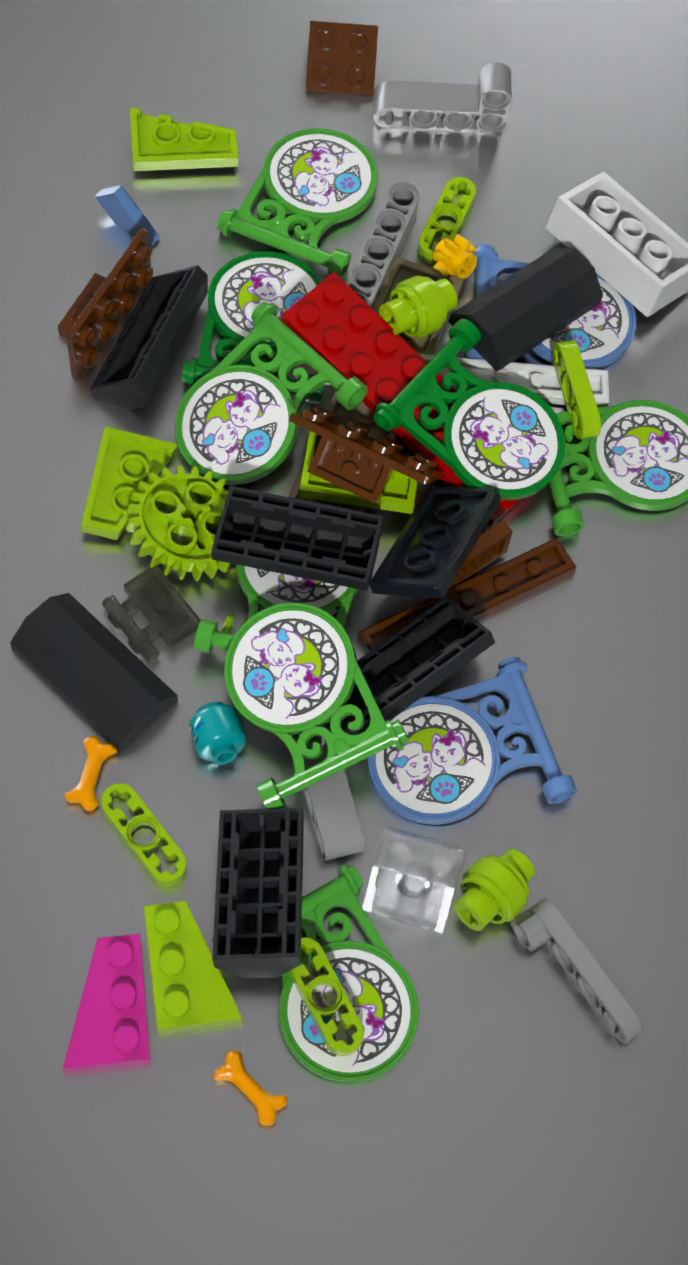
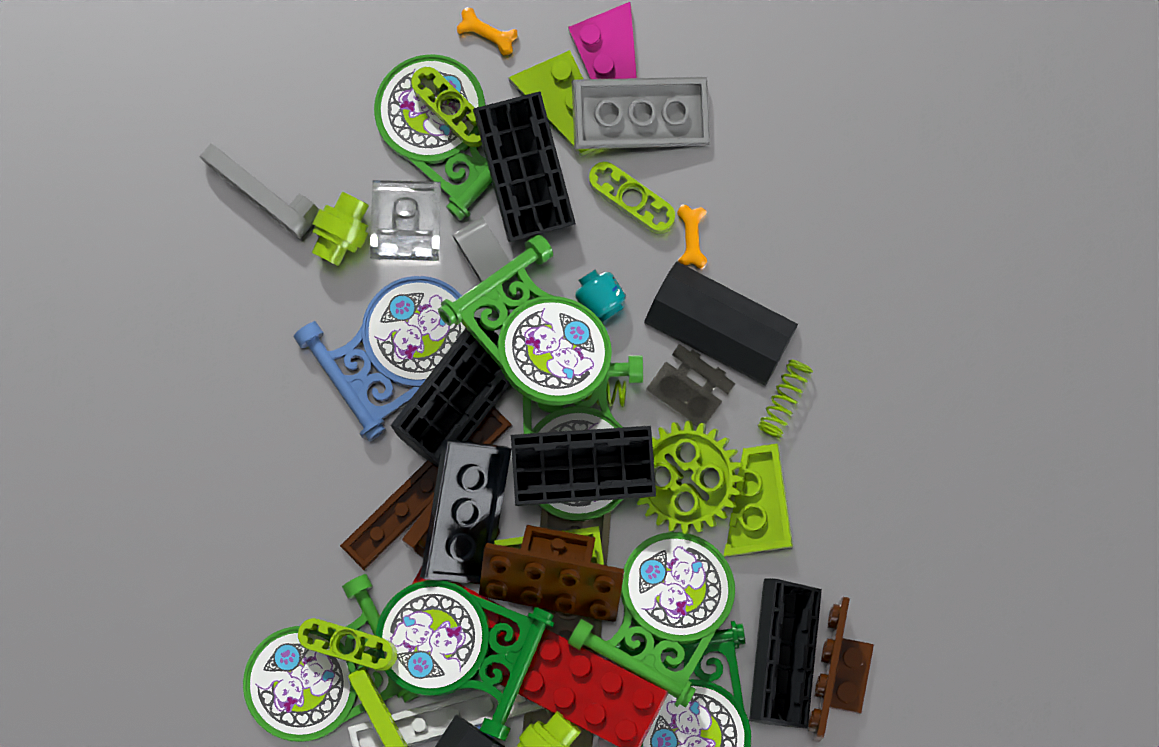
camera: 175 degrees right, 15 degrees up
none -> lime beam [298,618,397,671]
none -> light grey tile [572,77,710,149]
none -> lime piece [757,359,813,438]

